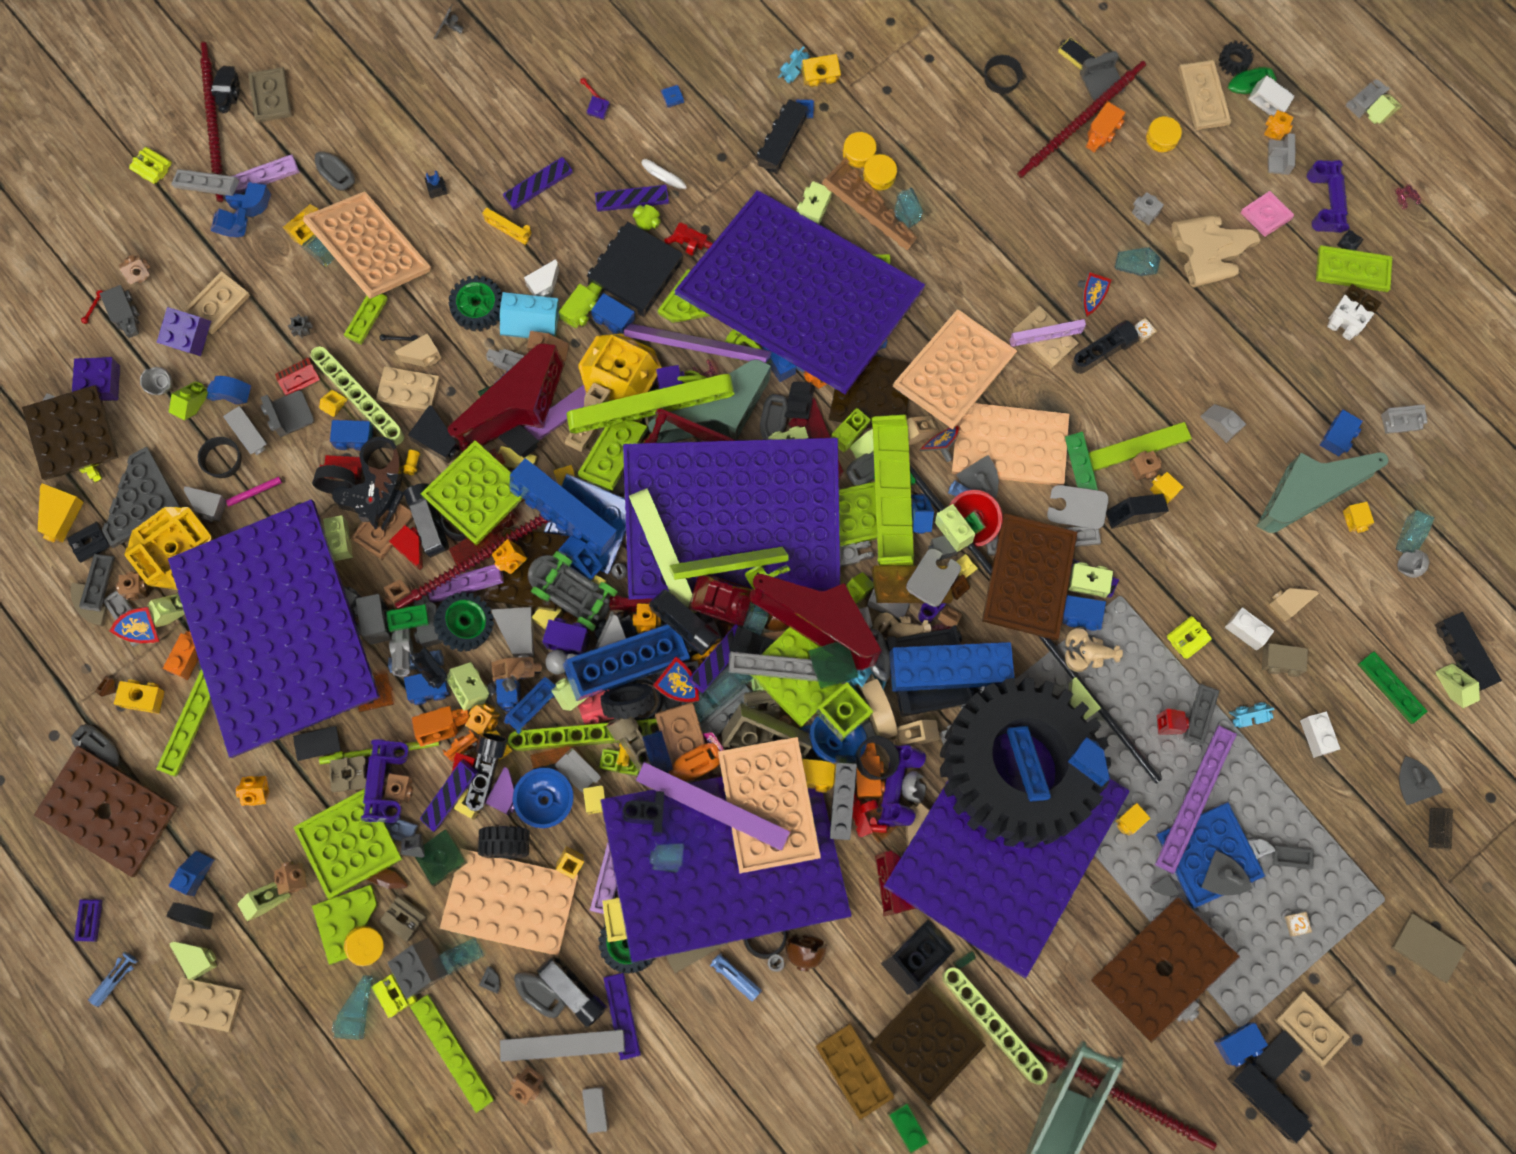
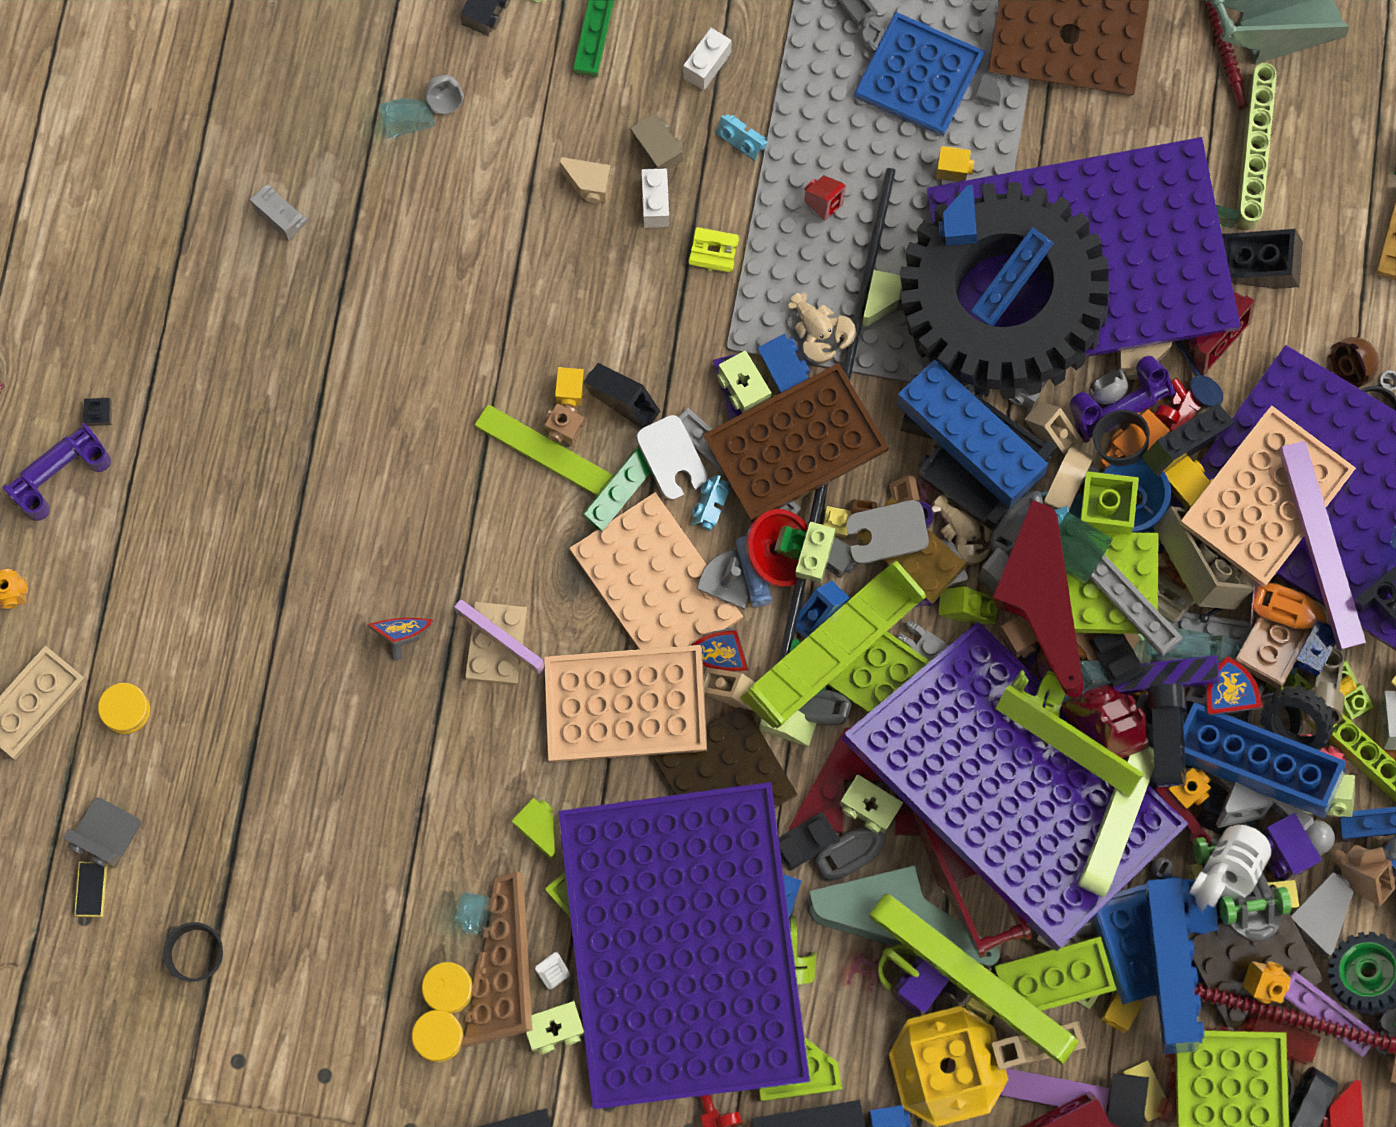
camera: 130 degrees left, 0 degrees up
medium lavender tile [624,324,771,363] -> none
lime slope [831,408,871,453] -> none
dark brown plate [869,985,986,1107] -> none
dark red hose [1017,60,1147,178] -> none
black beam [1072,320,1139,374] -> none
orange hinge [1086,101,1126,152] -> none
clear light blue slope [1115,247,1161,276] -> none
light grey brick [1132,192,1164,225] -> none
tile [1134,318,1157,344] -> none
medium lavender tile [1154,725,1237,874] -> none
tan rock [1172,215,1260,287] -> none
dark grey tile [1183,684,1219,746] -> none
light grey slope [1200,404,1246,443] -> none
dark grey shield [1201,851,1252,896] -> none
bright pink plate [1241,191,1294,237] -> none
sand green piece [1256,452,1389,533] -> none
light grey panel [1268,133,1295,175] -> none
lime plate [1316,245,1393,292] -> none
blue brick [1319,410,1362,457] -> none
white hips [1327,284,1382,340] -> none
yellow brick [1343,502,1374,533] -> none
none -> lime slope [512,798,556,860]
none -> white slope [535,952,570,990]
none -> medium azure hinge [691,475,730,531]
none -> dark blue piece [1175,340,1223,407]
none -> white cylinder [1189,825,1271,912]

